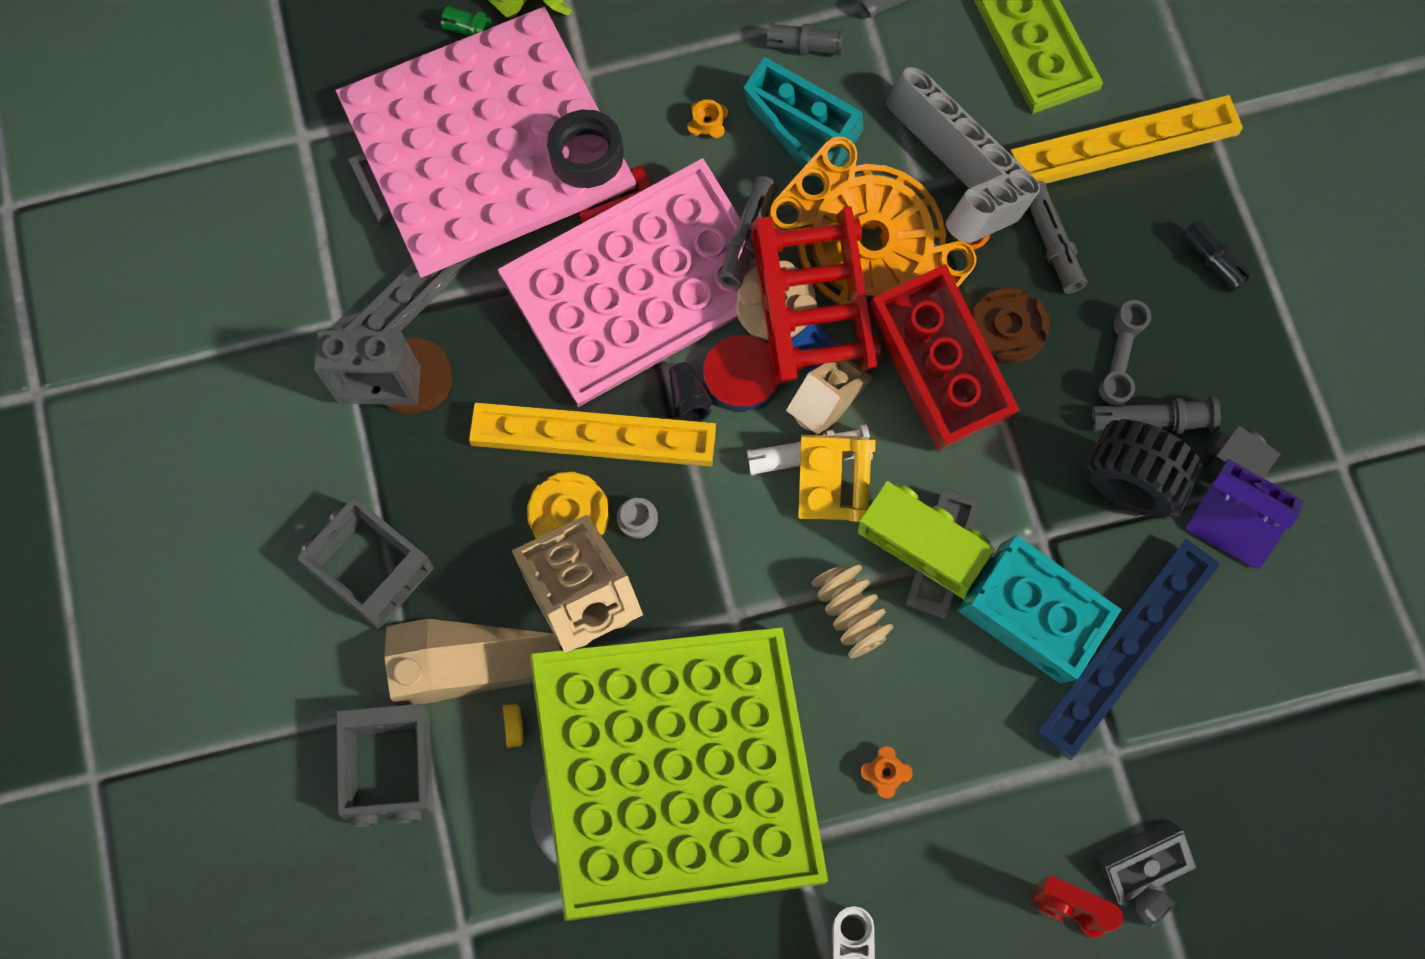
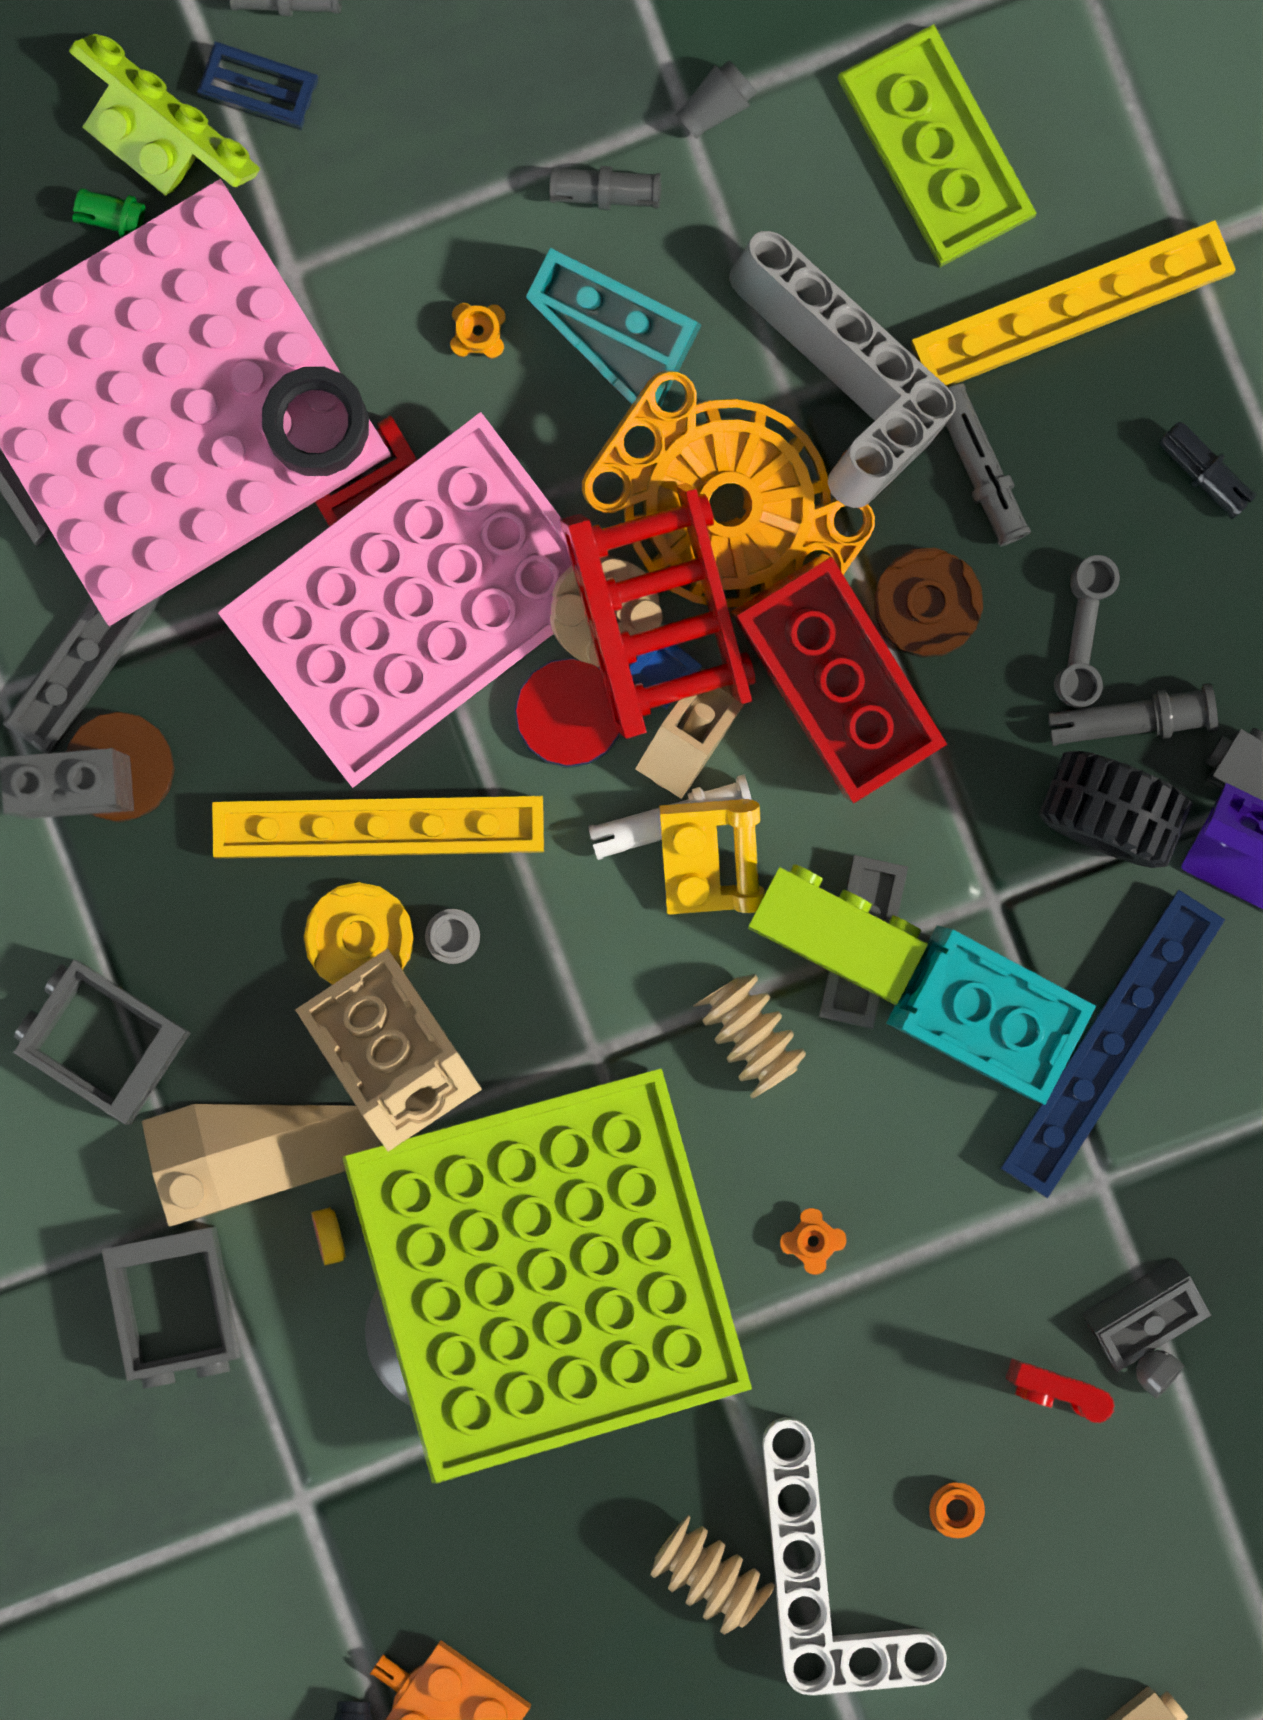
camera: 10 degrees left, 15 degrees up
black cone [669,362,712,422] -> none
dark grey pin [717,176,779,289] -> none

